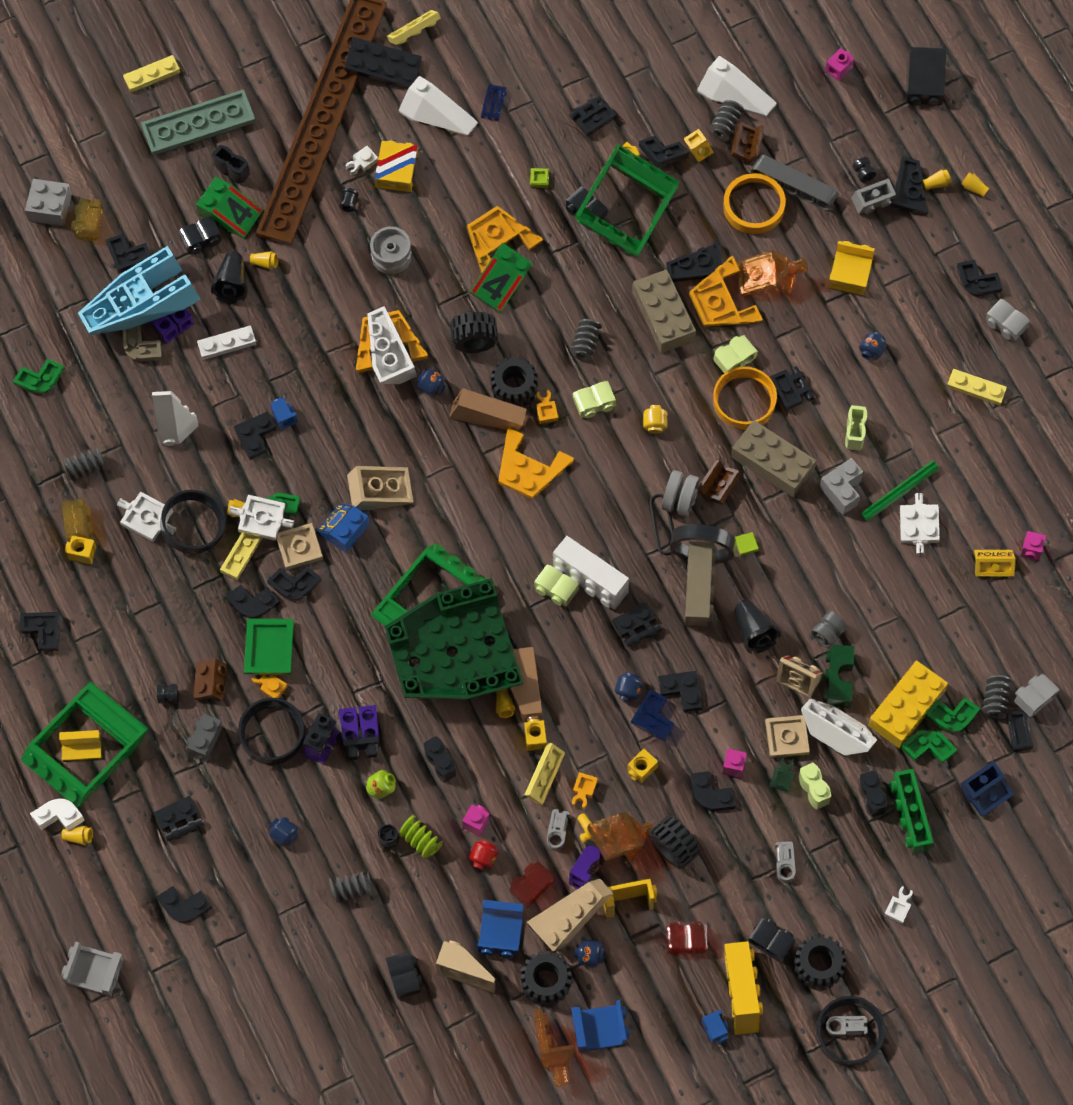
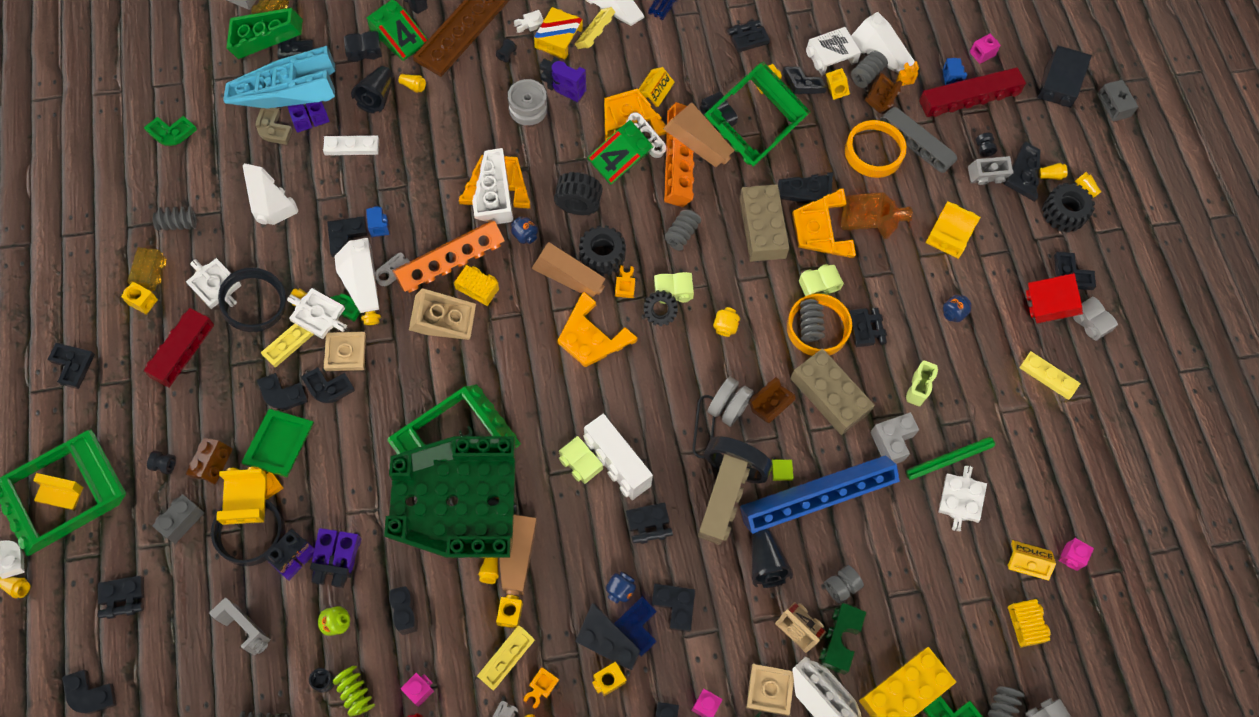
camera: 10 degrees right, 0 degrees up
dark blue head [269,817,299,846] -> none
blue slope [316,503,370,553] -> none
lime tile [530,168,549,188] -> none
none -> dark red brick [143,308,214,388]
none -> light grey panel [209,597,271,655]
none -> yellow panel [217,467,267,525]
none -> green wedge [226,8,303,59]
none -> white wedge [335,238,379,313]
none -> yellow plate [361,311,381,325]
none -> light grey piece [375,252,410,286]
none -> orange brick [392,221,504,293]
none -> yellow brick [454,265,499,306]
none -> dark purple hips [539,57,587,102]
none -> light yellow plate [575,7,615,49]
none -> black wing [575,602,641,670]
none -> white beam [626,113,666,158]
none -> yellow panel [638,67,675,107]
none -> black tyre [644,290,678,326]
none -> medium nougat slope [663,103,735,167]
none -> orange brick [664,102,694,207]
none -> blue brick [740,455,900,534]
none -> dark grey piece [800,299,825,342]
none -> white panel [806,27,861,76]
none -> light orange plate [896,61,919,86]
none -> dark red brick [919,67,1026,117]
none -> blue brick [943,58,967,85]
none -> yellow brick [1008,599,1050,648]
none -> red brick [1025,273,1083,323]
none -> black tyre [1042,183,1095,233]
none -> dark grey brick [1097,79,1138,122]

